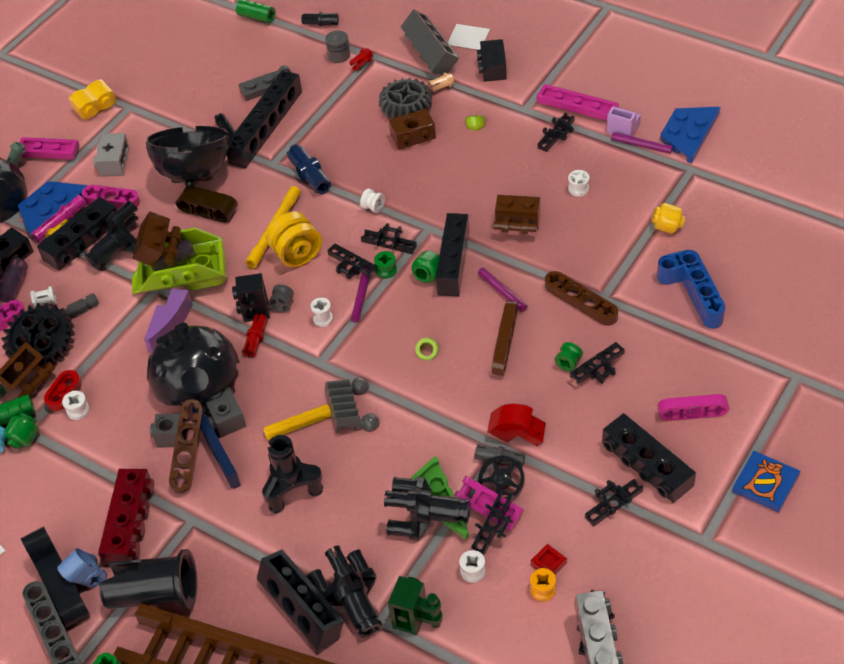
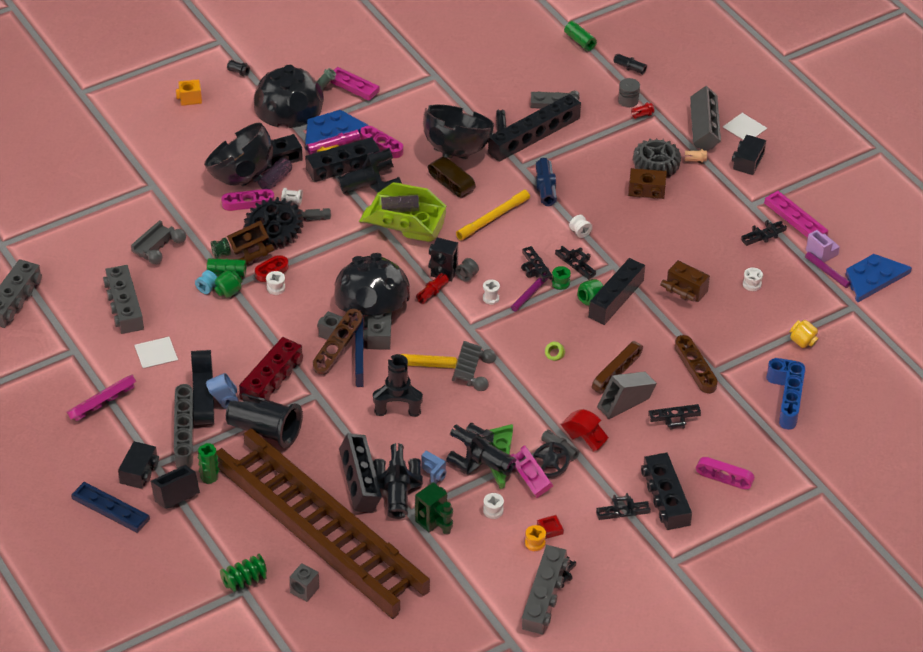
camera: 20 degrees right, 5 degrees down
yellow brick [69,80,116,120] -> none
light grey brick [93,133,130,176] -> none
reddish brown brick [132,211,182,267] -> none
medium lavender slope [144,289,193,353] -> none
yellow wheel [266,211,322,268] -> none
lime piece [465,115,485,130] -> none
black piece [471,489,515,555] -> none
magenta bar [478,267,528,312] -> none
green wheel [554,342,583,371] -> none
blue tile [732,451,800,512] -> none
none -> medium blue bracket [421,450,447,484]
none -> dark grey slope [597,372,657,419]

